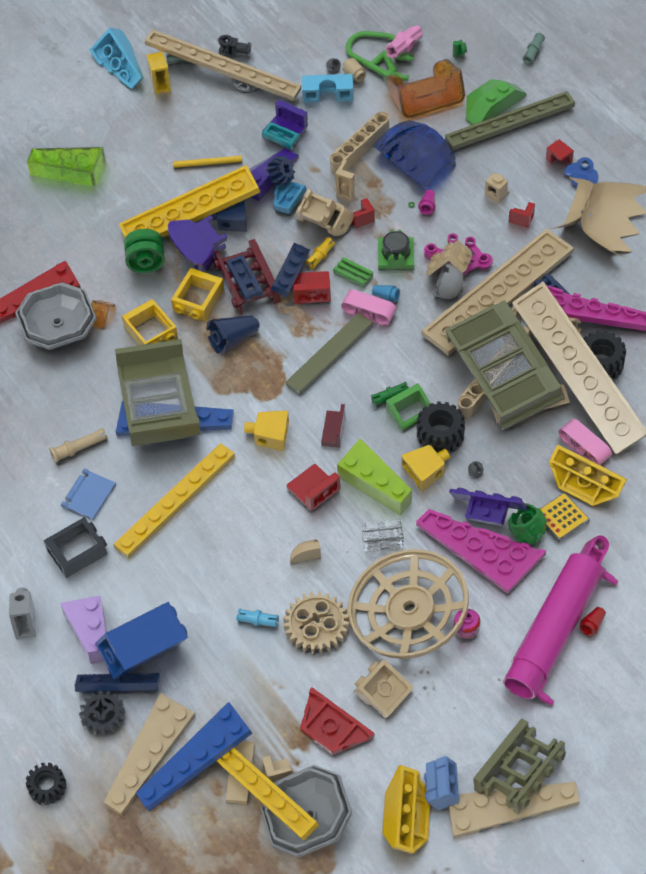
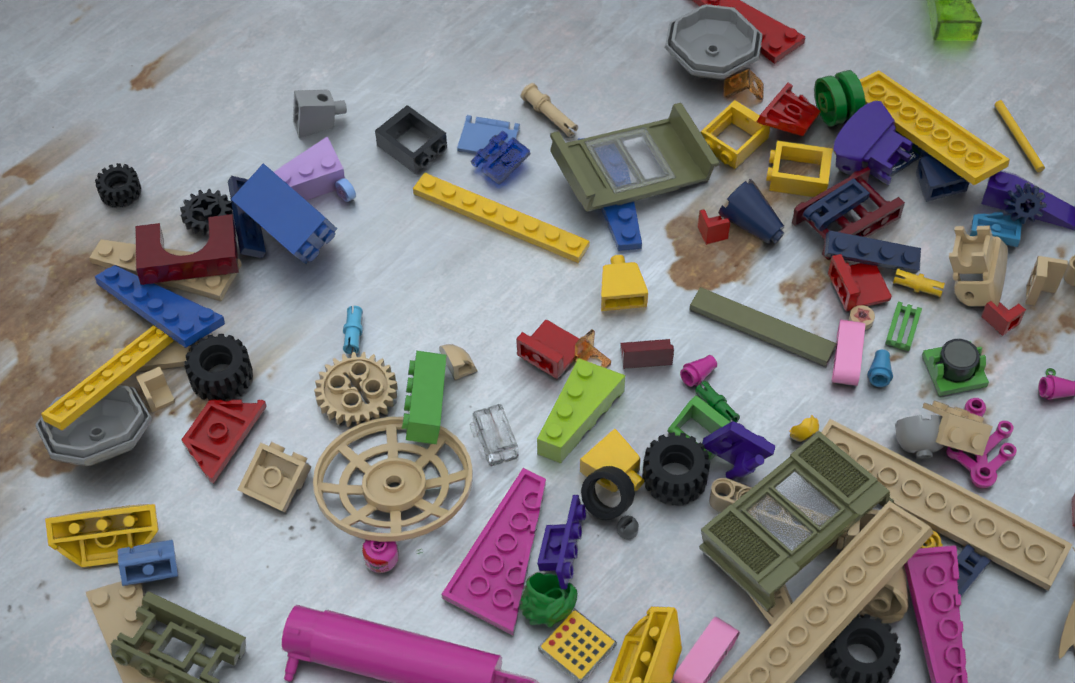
camera: 75 degrees right, 0 degrees up
none -> dark red arch [135,214,239,285]
none -> black tyre [184,334,253,401]
none -> light blue tile [335,178,356,202]
none -> bright green brick [402,351,447,444]
none -> clear blue plate [470,131,530,185]
none -> clear orange bracket [574,329,611,368]
none -> black tyre [581,466,635,520]
none -> dark pink cone [680,355,717,387]
none -> red panel [698,209,730,245]
none -> dark purple plate [702,421,776,480]
none -> red wing [757,82,821,136]
none -> yellow plate [789,415,819,442]
none -> tan tile [849,305,875,330]

